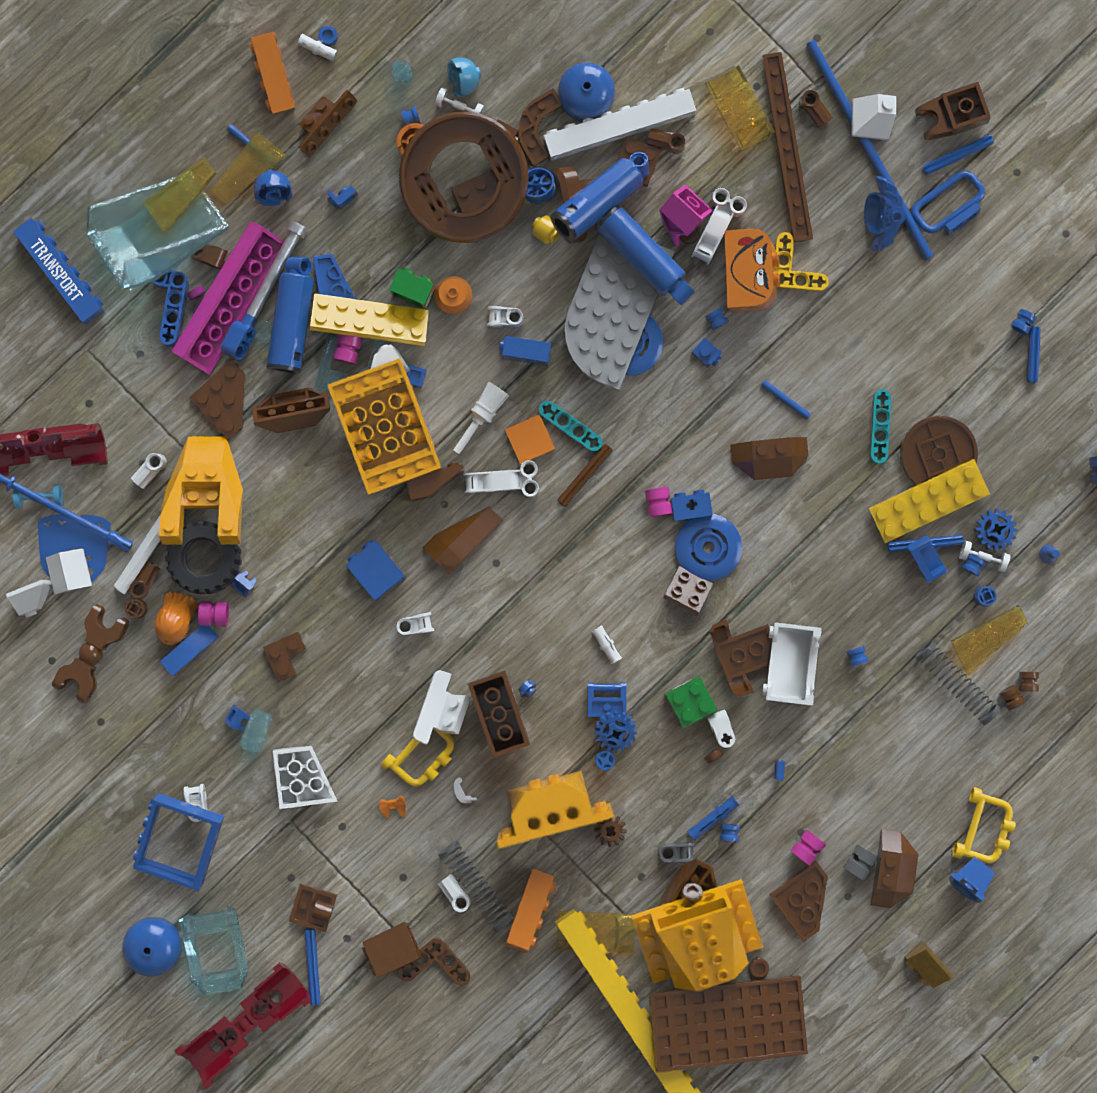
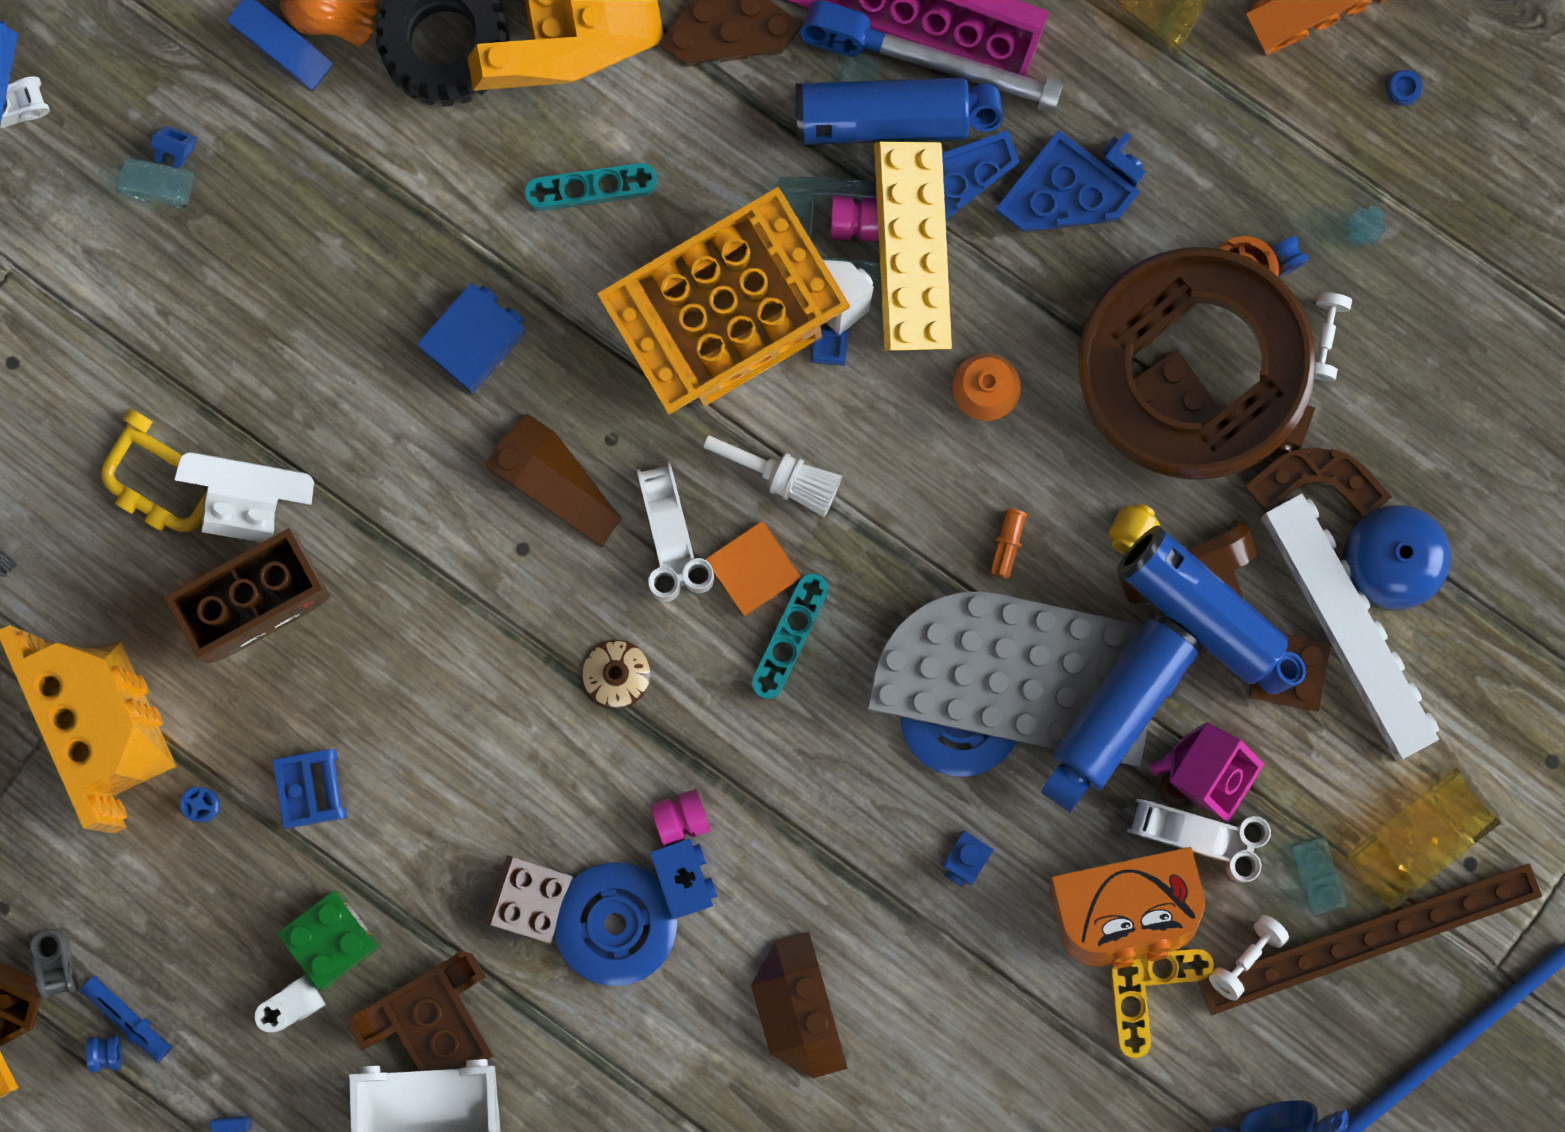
camera: 80 degrees right, 5 degrees down
dark pink wheel [198,601,229,627] -> none
tile [231,571,256,598] -> none
reddish brown wedge [252,388,330,433] -> none
blue cylinder [254,170,292,206] -> none
reddish brown plate [263,632,306,682] -> none
white wedge [273,746,337,809] -> none
white pin [297,34,337,62] -> none
reddish brown bracket [298,90,358,158] -> none
orange piece [379,796,407,818] -> none
green brick [389,268,435,310] -> none
white piece [397,612,434,635] -> none
reddish brown slope [407,462,465,502] -> none
dark azure cylinder [447,57,481,97] -> none
white piece [454,778,477,803] -> none
white piece [487,306,524,328] -> none
blue brick [499,336,551,366] -> none
blue plate [518,680,536,698] -> none
blue wheel [525,167,556,205] -> none
reddish brown axle [557,444,613,507] -> none
white pin [592,625,622,664] -> none
reddish brown gear [594,816,627,847] -> none
blue gear [595,710,637,753] -> none
reddish brown piece [647,128,685,154] -> none
reddish brown tile [704,747,723,764] -> none
blue wheel [705,308,729,330] -> none
blue bar [761,380,811,420] -> none
reddish brown piece [799,90,833,128] -> none
white slope [852,94,896,141] -> none
none -> teal beam [525,163,658,211]
none -> tan dish [582,640,651,709]
none -> orange axle [990,508,1028,579]
none -> blue plate [995,130,1140,232]
none -> white wheel [1209,915,1289,1001]
none -> clear light blue slope [1290,835,1348,917]

